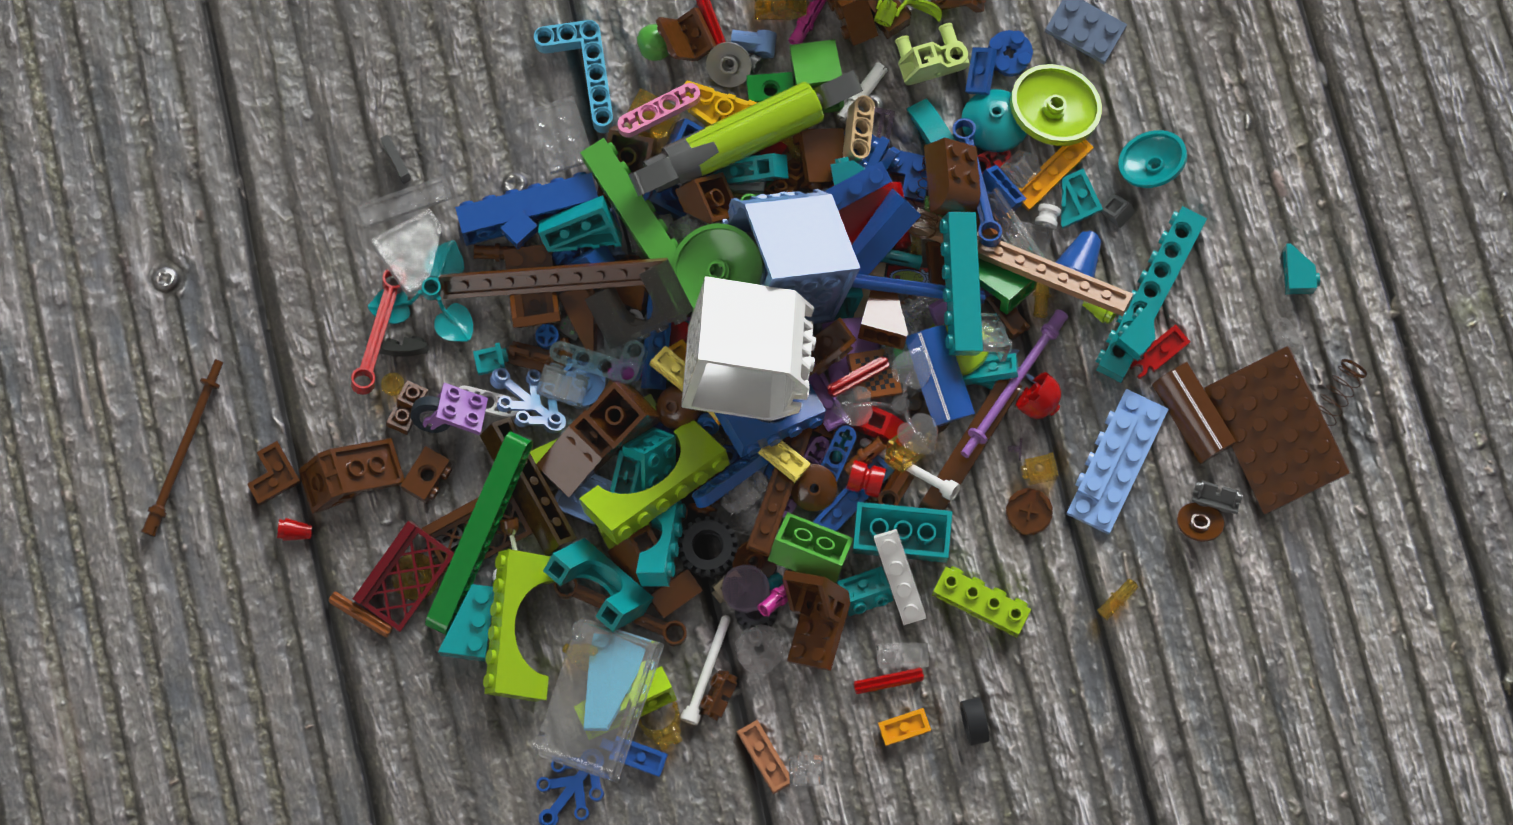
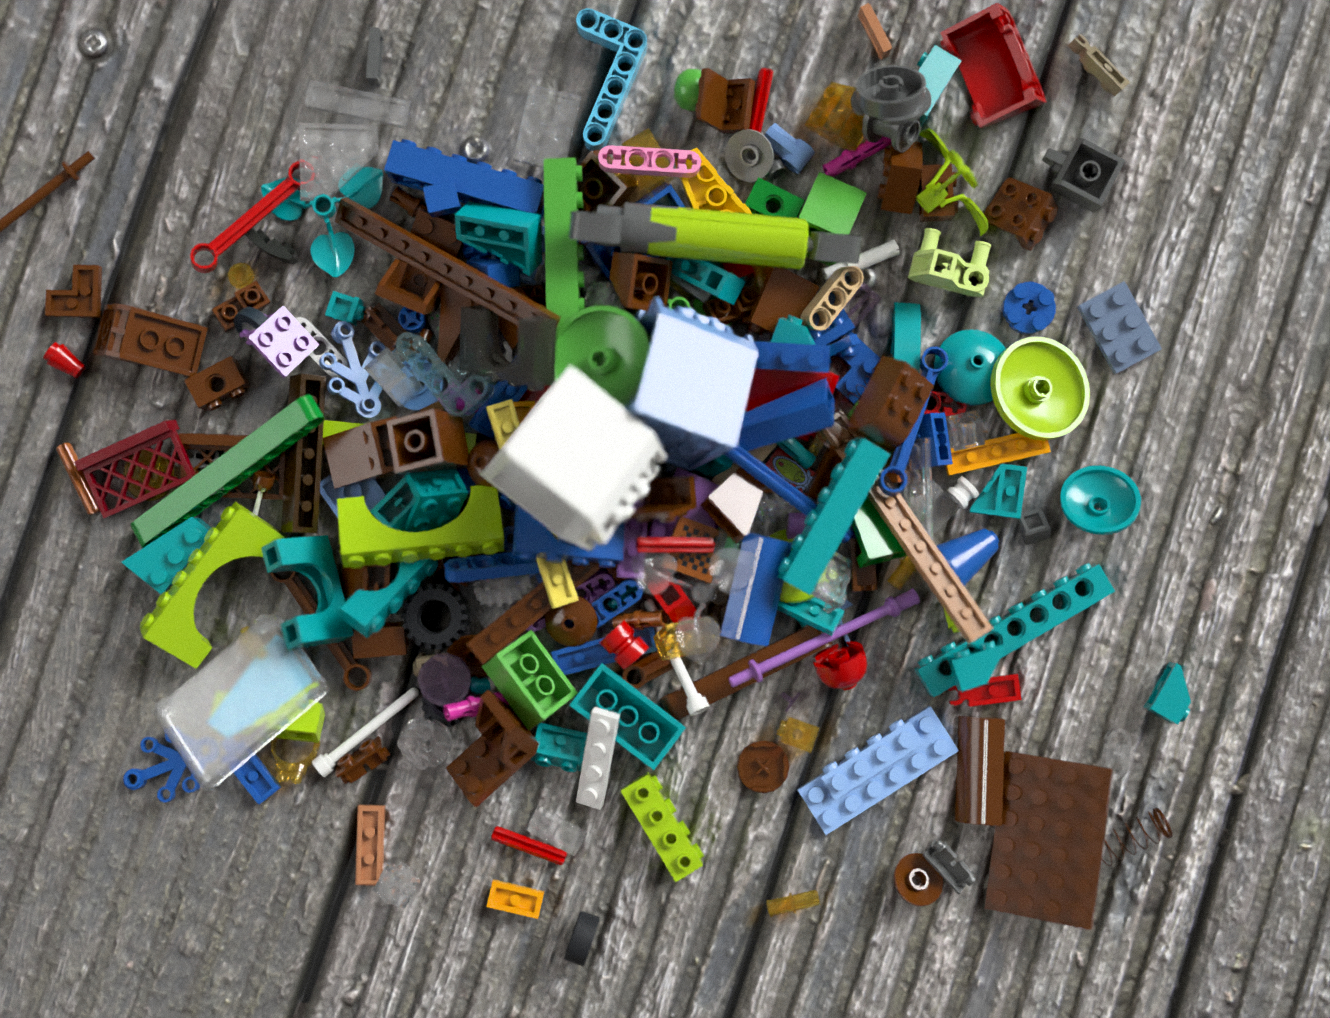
camera: 35 degrees right, 10 degrees up
blue plate [965,47,997,95] -> none

